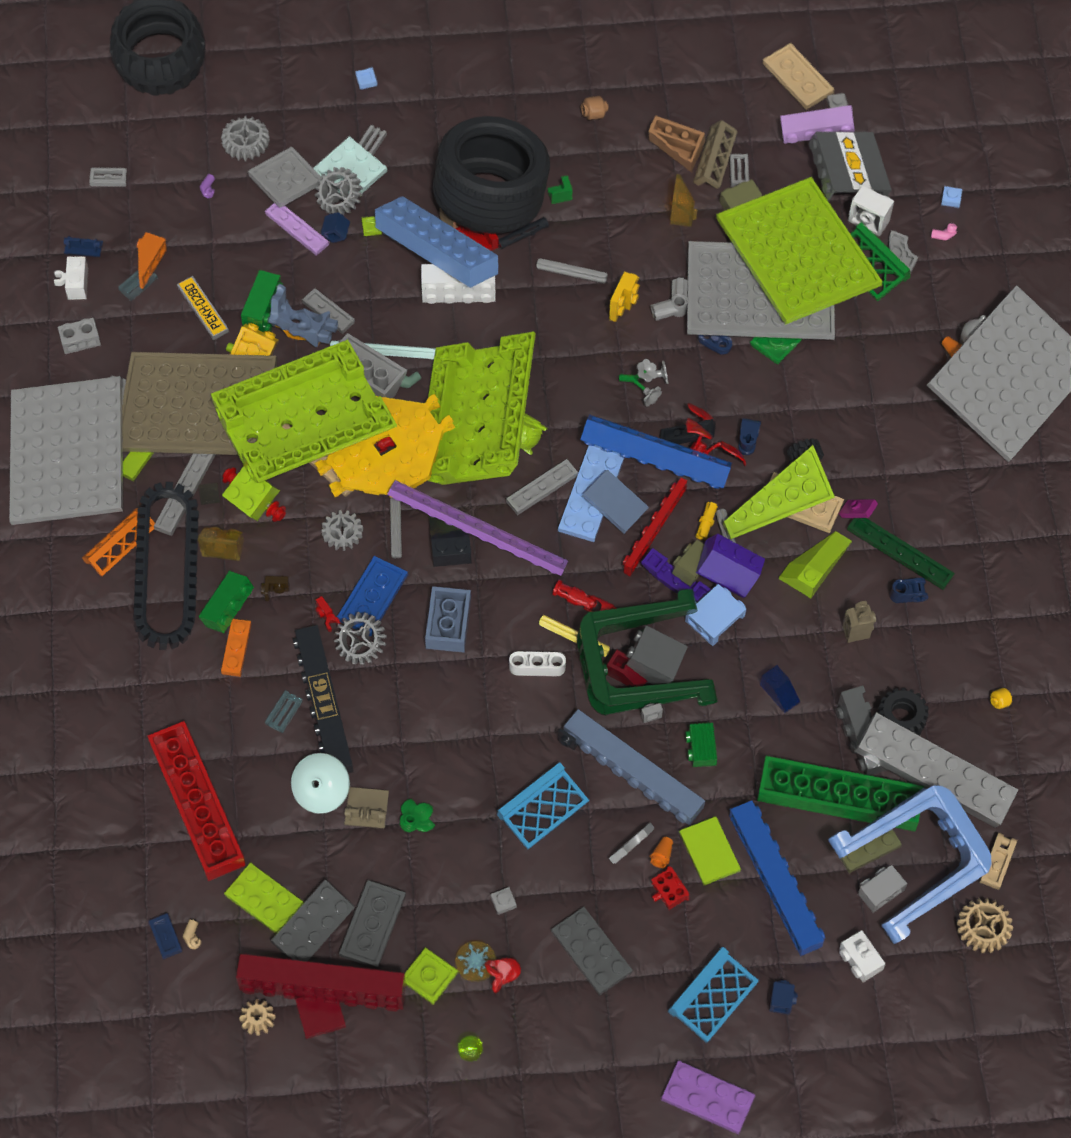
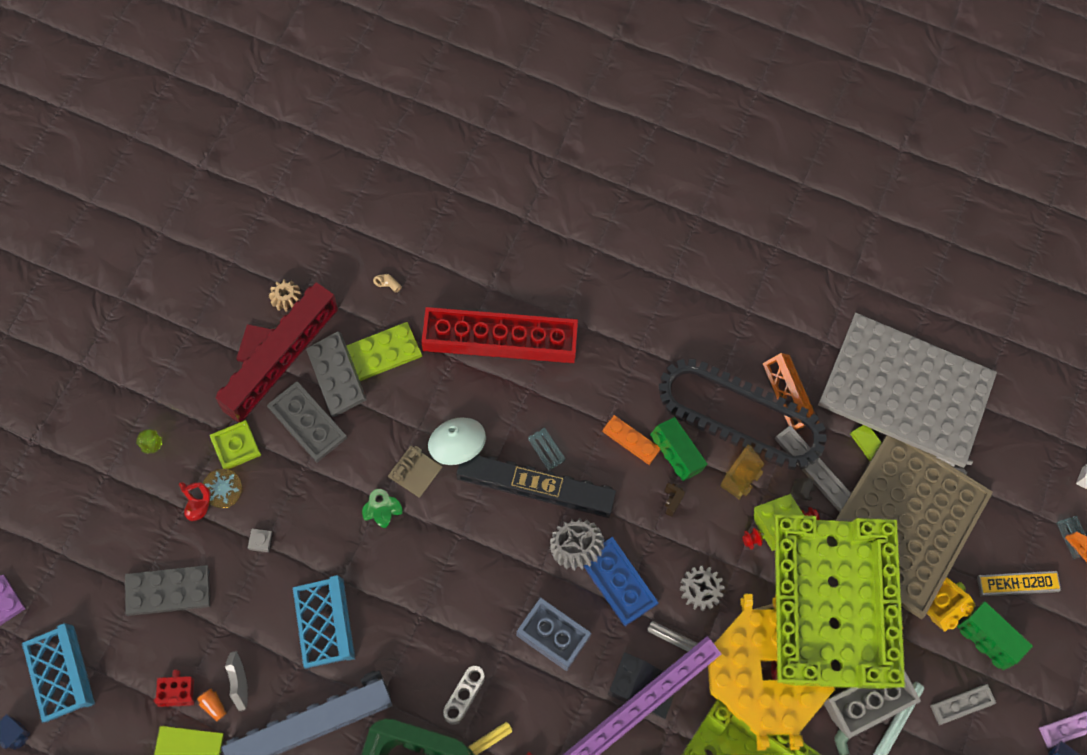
camera: 115 degrees right, 5 degrees up
light grey brick [58,318,101,354] -> none
dark blue plate [148,913,182,960] -> none
sand blue hips [269,284,338,347] -> none
red plate [315,596,340,632] -> none

